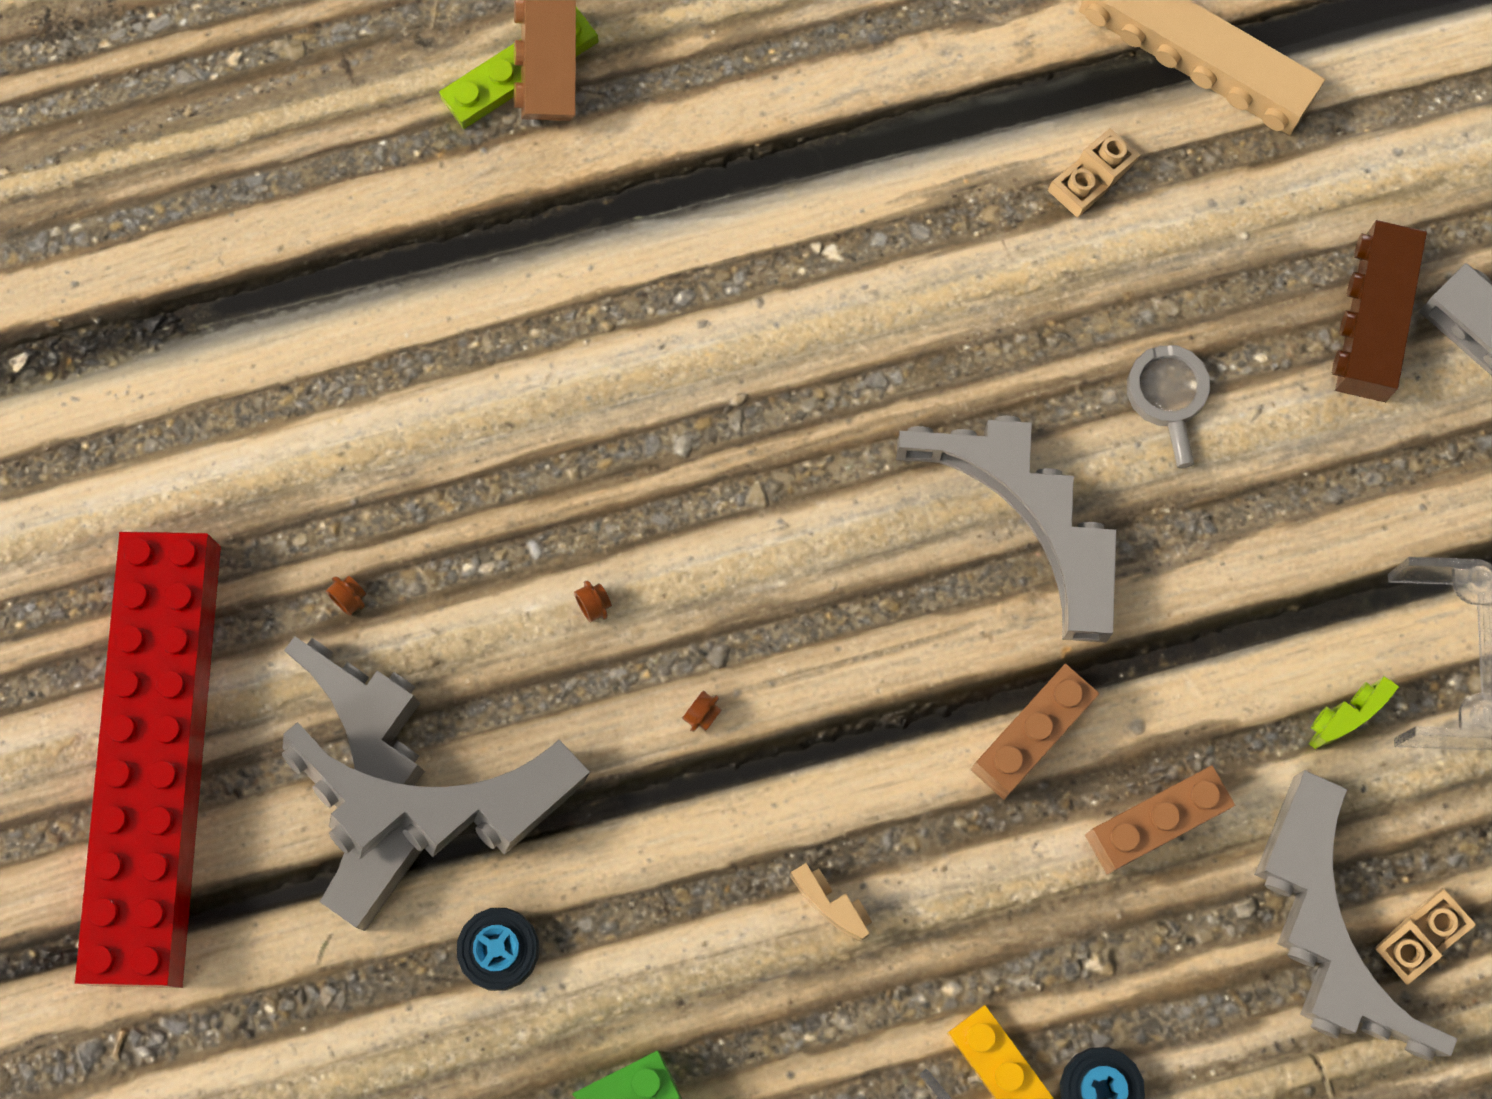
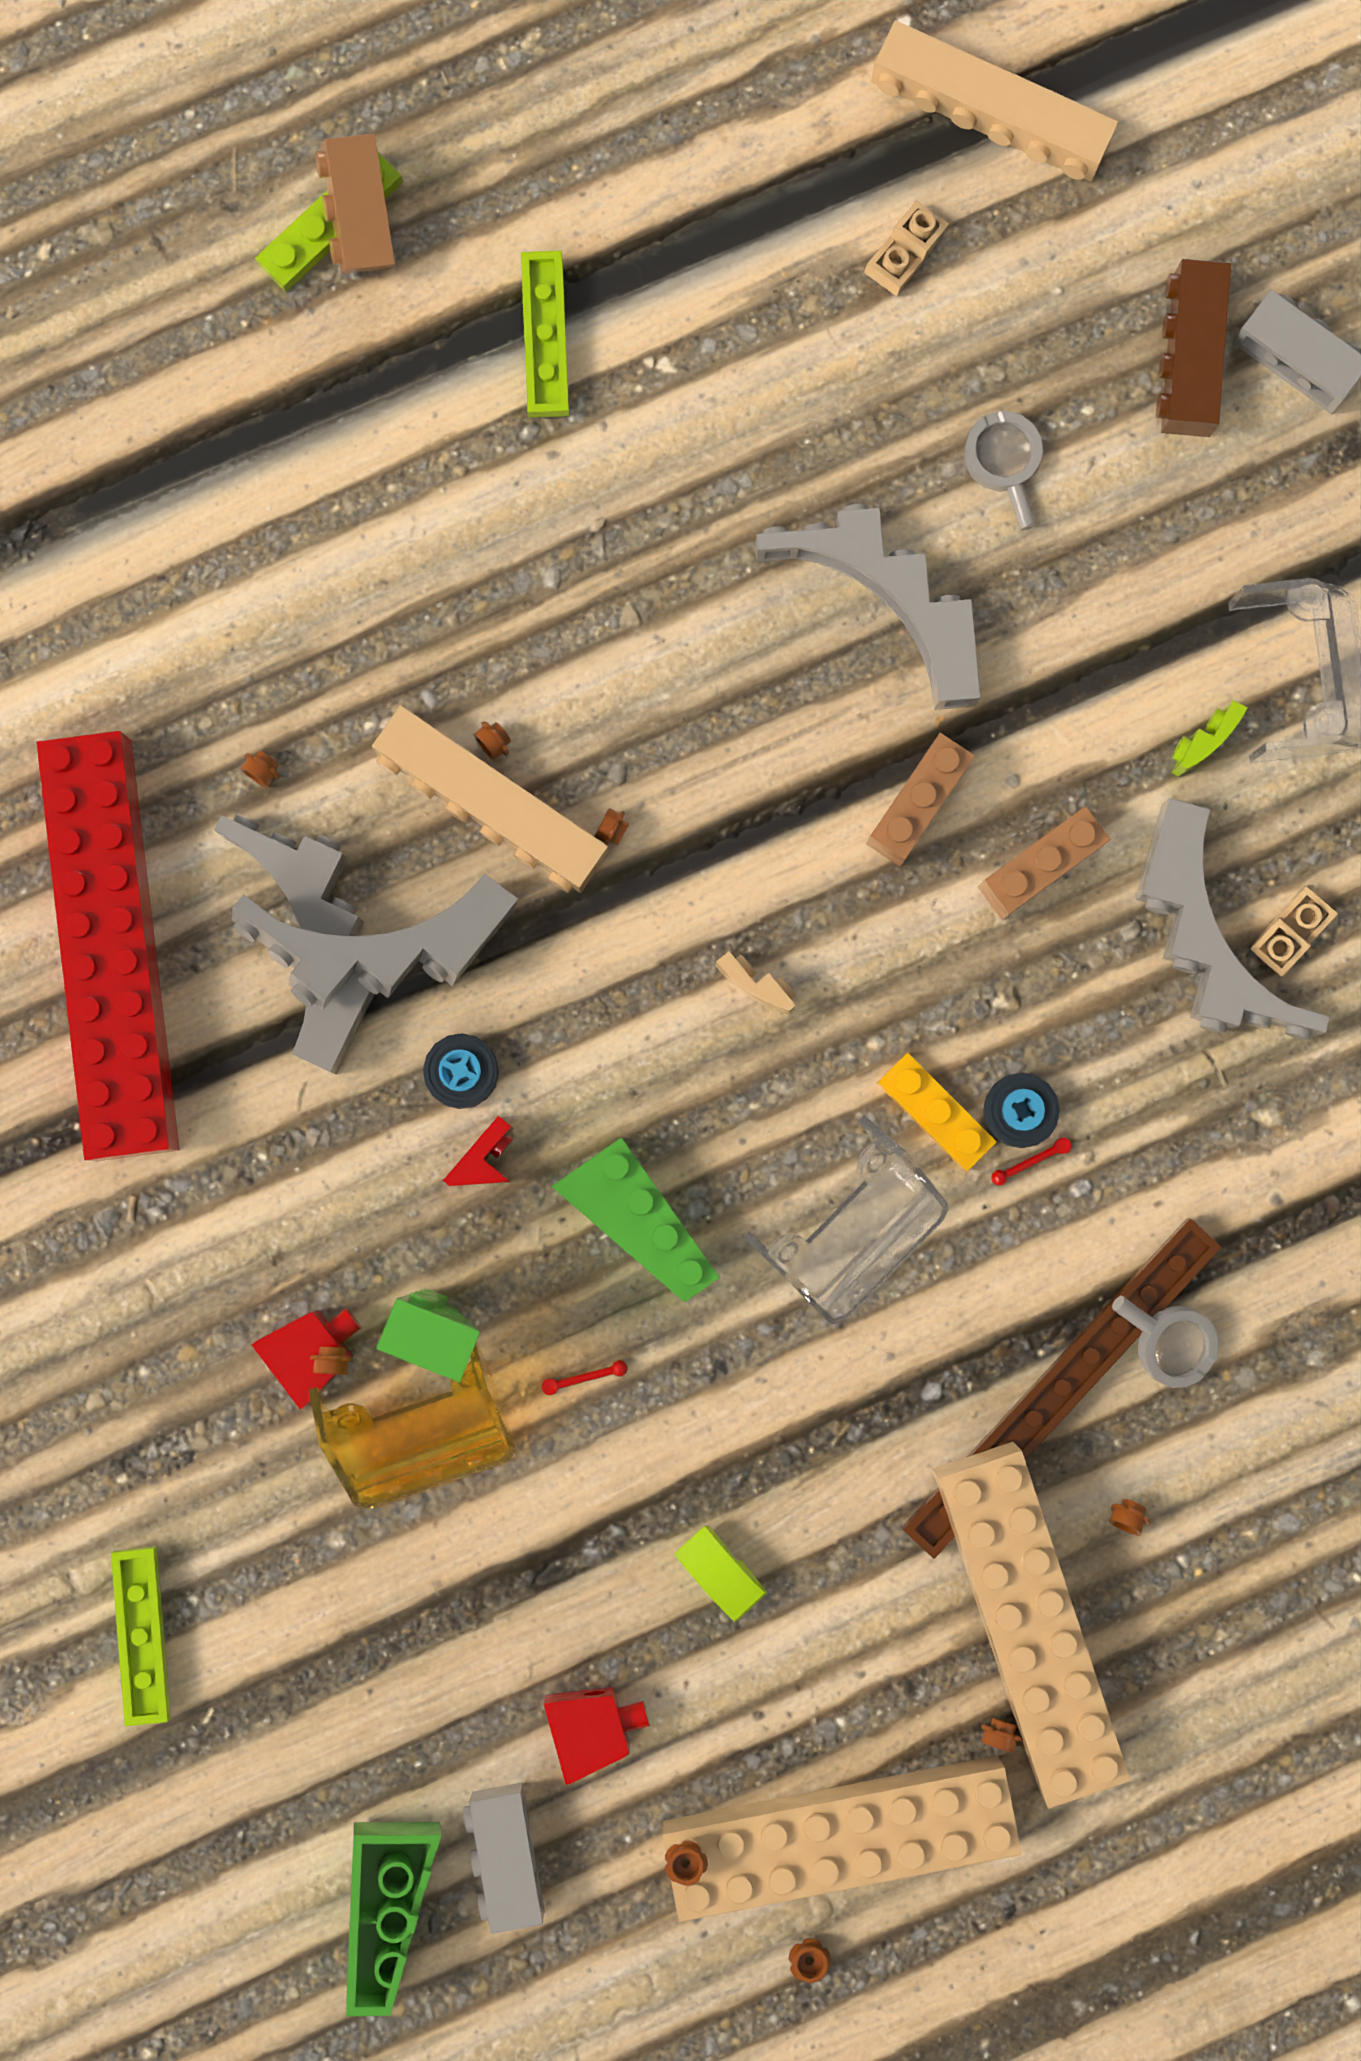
camera: 15 degrees left, 10 degrees up
none -> tan brick [372,705,609,893]
none -> red slope [442,1116,513,1186]
none -> lime plate [521,250,569,418]

